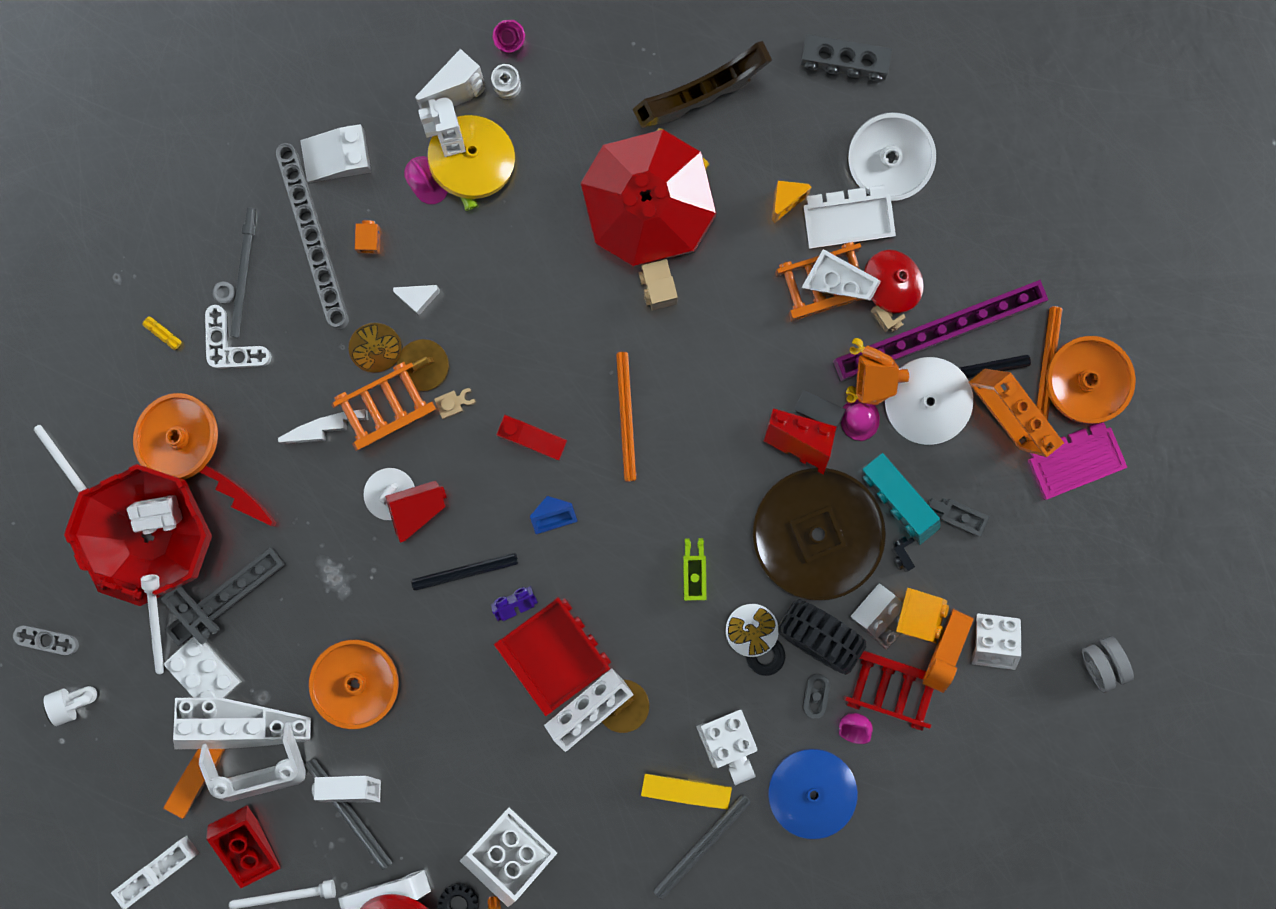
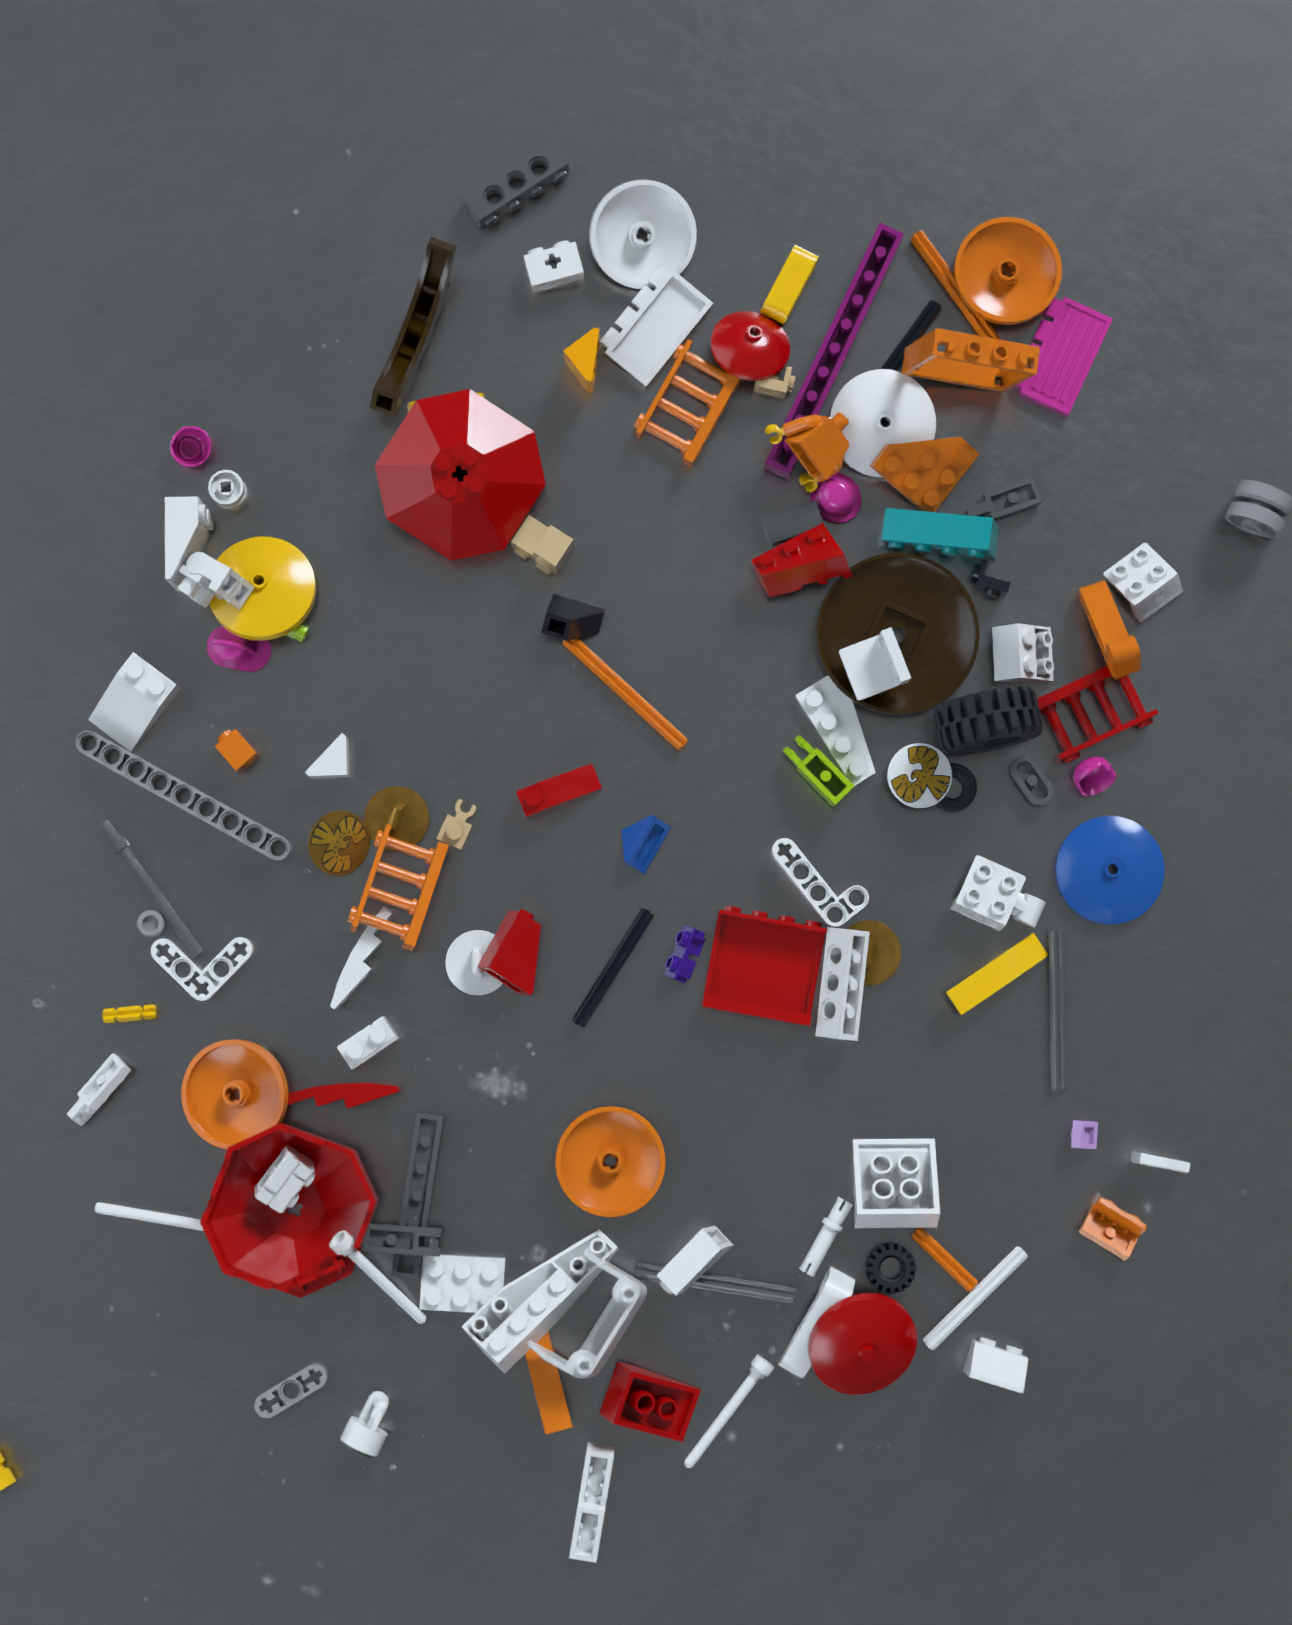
camera: 50 degrees left, 0 degrees up
white wing [802,249,881,300] -> none
light orange slope [896,588,949,643] -> none
none -> white hinge [67,1053,131,1126]
none -> white brick [337,1016,400,1070]
none -> white brick [523,241,584,293]
none -> black slope [541,594,605,641]
none -> yellow beam [760,245,819,325]
none -> white beam [771,838,869,928]
none -> white wing [795,675,876,786]
none -> white pin [799,1196,853,1277]
none -> white bracket [839,627,911,701]
none -> orange plate [870,437,979,512]

